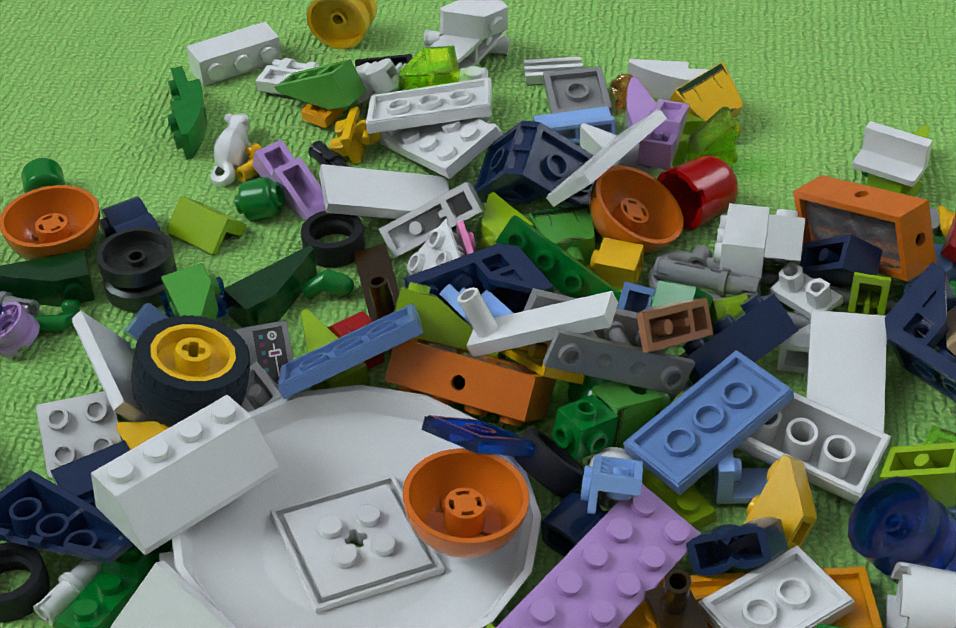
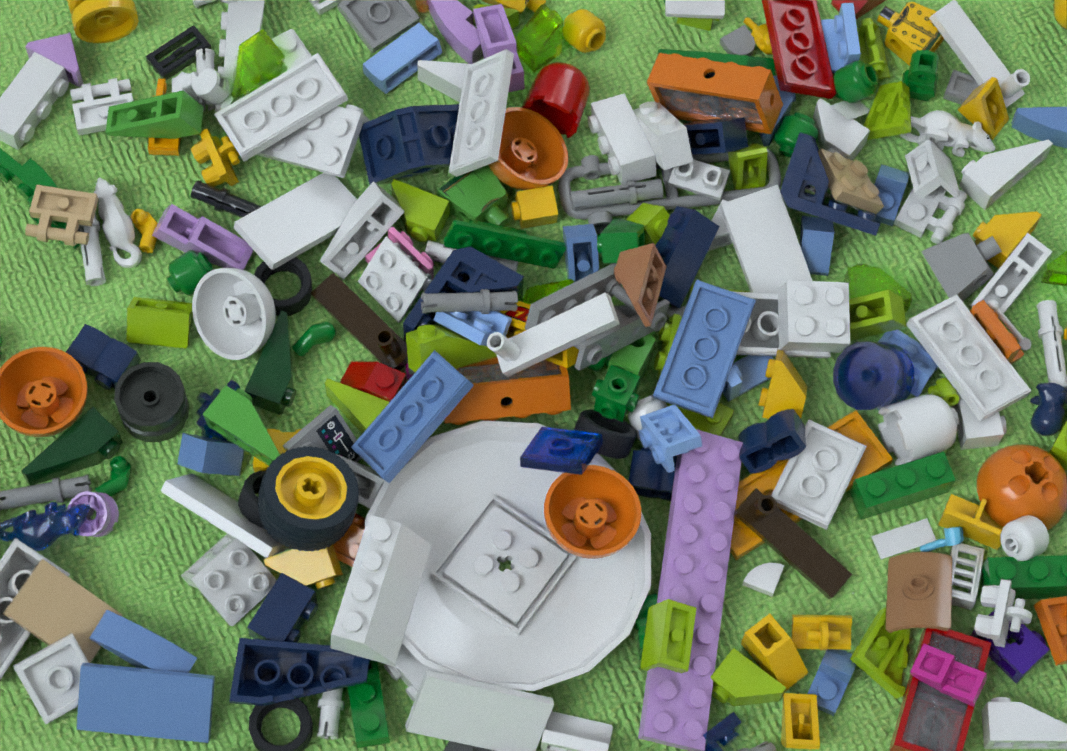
camera: 35 degrees left, 25 degrees up
none -> lavender slope [25,33,83,87]
none -> tan plate [25,185,99,246]
none -> white pin [78,215,106,286]
none -> white piece [192,268,276,360]
none -> light grey pin [421,289,518,314]
none -> yellow head [563,9,606,53]
none -> white brick [778,280,850,353]
none -> medium blue slope [800,216,834,276]

